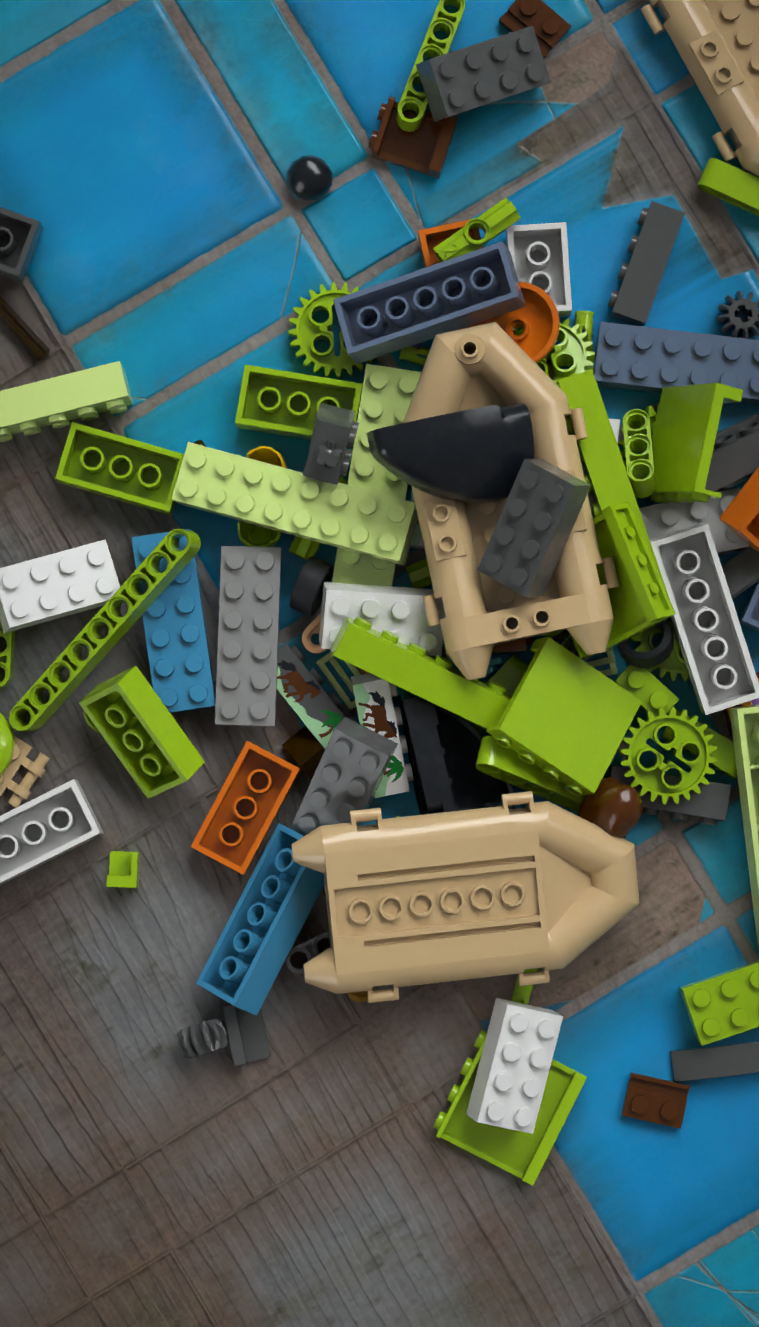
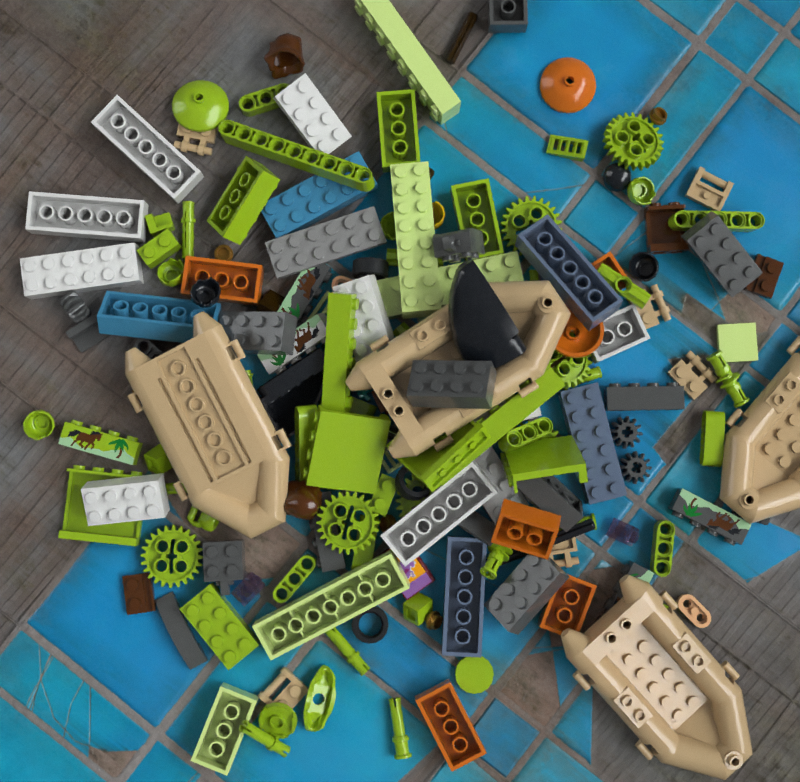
camera: 60 degrees right, 0 degrees up
none -> white brick [20,242,144,300]
none -> lime hair [23,410,55,440]
none -> white brick [25,191,149,243]
none -> brick [58,419,143,465]
none -> lime brick [136,228,182,269]
none -> lime gear [140,525,203,588]
none -> lime panel [144,444,172,474]
none -> lime hair [157,258,184,287]
none -> lime pin [181,201,196,259]
none -> lime piece [187,506,219,532]
none -> black hair [190,277,221,308]
none -> dark grey hinge [202,539,246,596]
none -> pearl gold plate [214,244,233,261]
none -> clear purple bracket [231,572,265,607]
none -> lime beam [273,554,317,603]
none -> pearl gold plate [379,514,396,532]
none -> orange dish [540,57,596,114]
none -> lime slope [546,135,589,162]
none -> lime gear [602,112,664,171]
none -> dark grey gear [610,416,643,449]
none -> lime hair [627,176,656,206]
none -> tan plate [628,284,672,329]
none -> black hair [629,252,659,282]
none -> pearl gold plate [649,107,668,125]
none -> tan plate [667,350,717,400]
none -> tan plate [685,166,734,211]
none -> lime piece [706,350,750,408]
none -> yellowish green tile [716,322,758,363]

